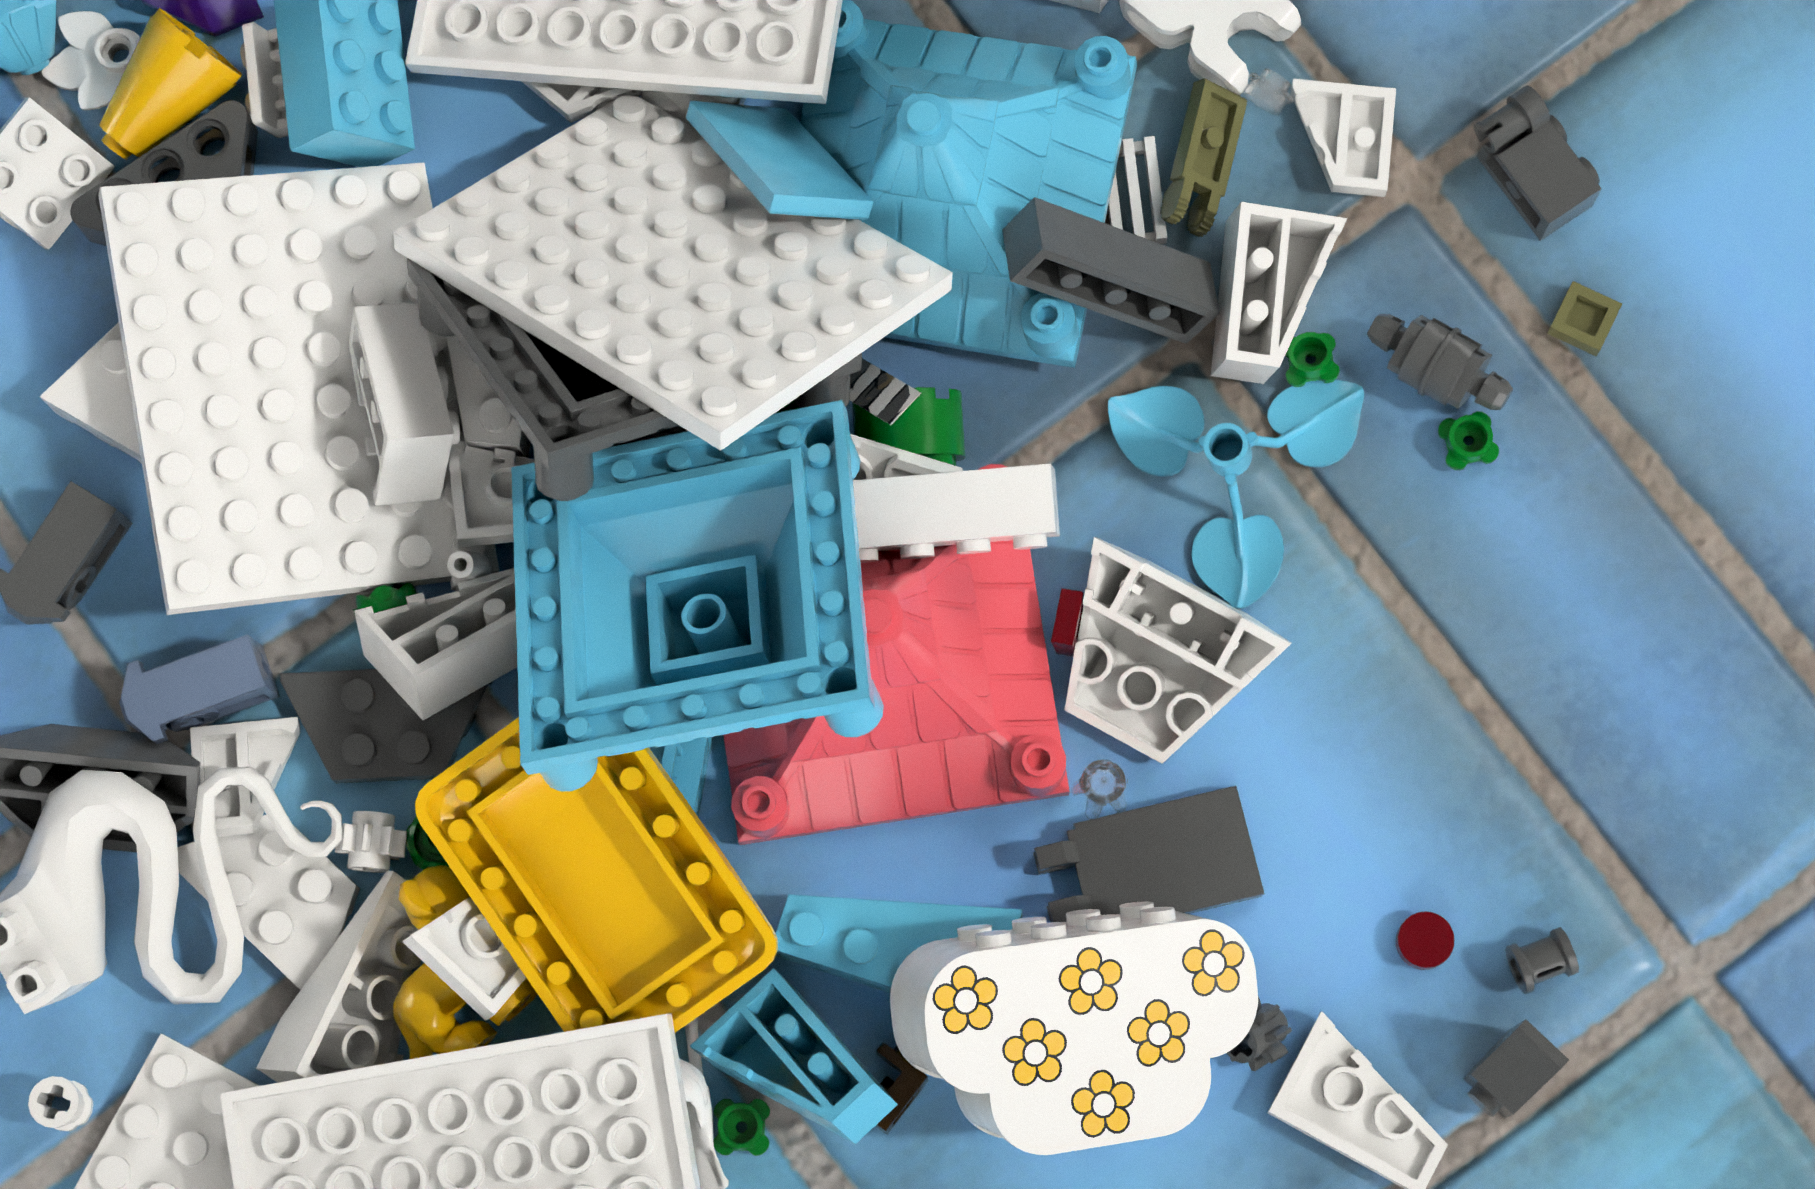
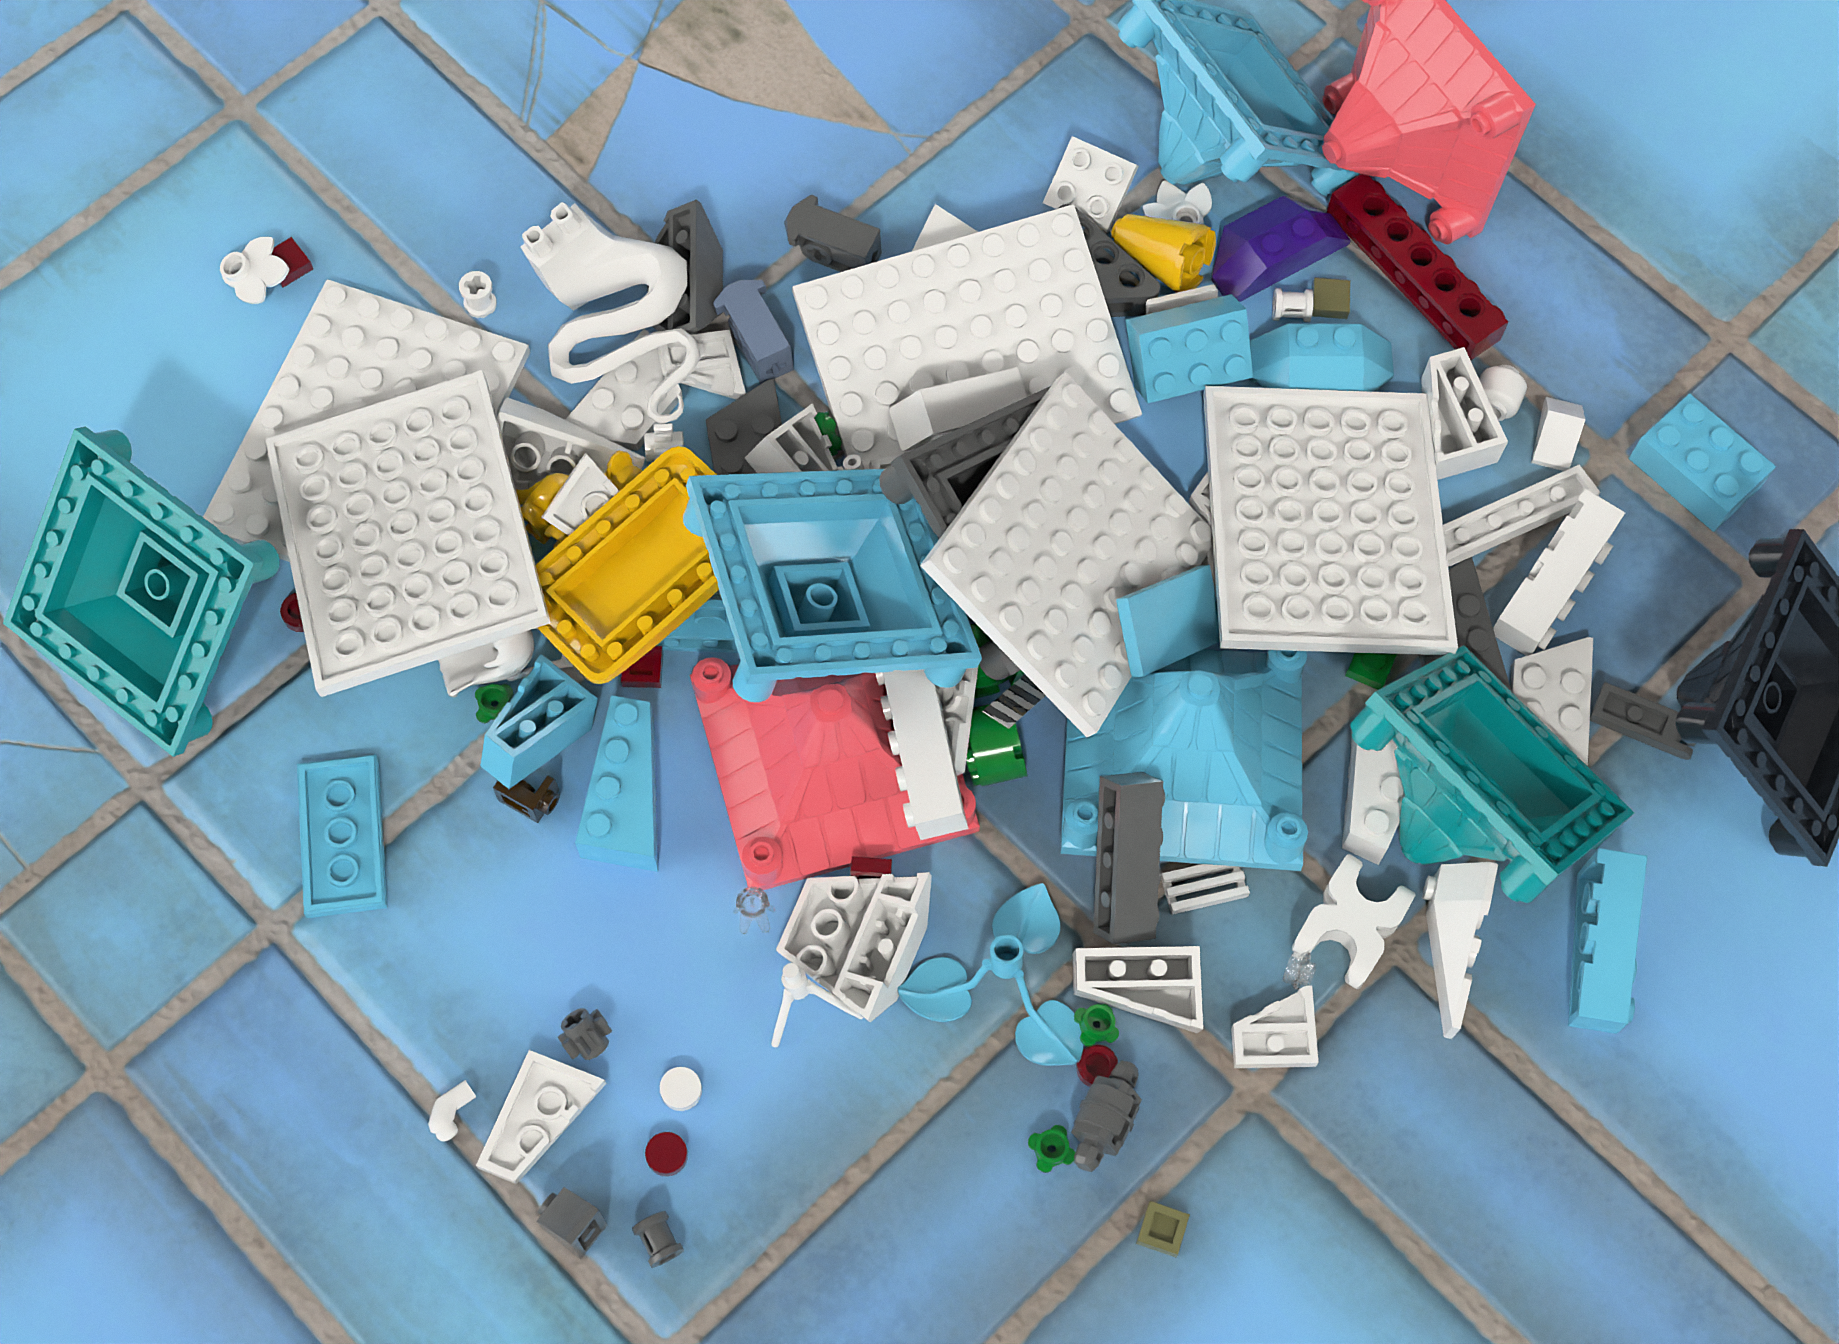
camera: 75 degrees right, 10 degrees down
white brick [890,901,1258,1155] -> none
dark grey tile [1033,786,1265,922] -> none
olive hinge [1160,78,1248,237] -> none
dark grey hinge [1474,85,1602,241] -> none
none -> white tile [660,1067,702,1111]
none -> white plant [771,963,863,1048]
none -> dark red tile [1076,1044,1118,1087]

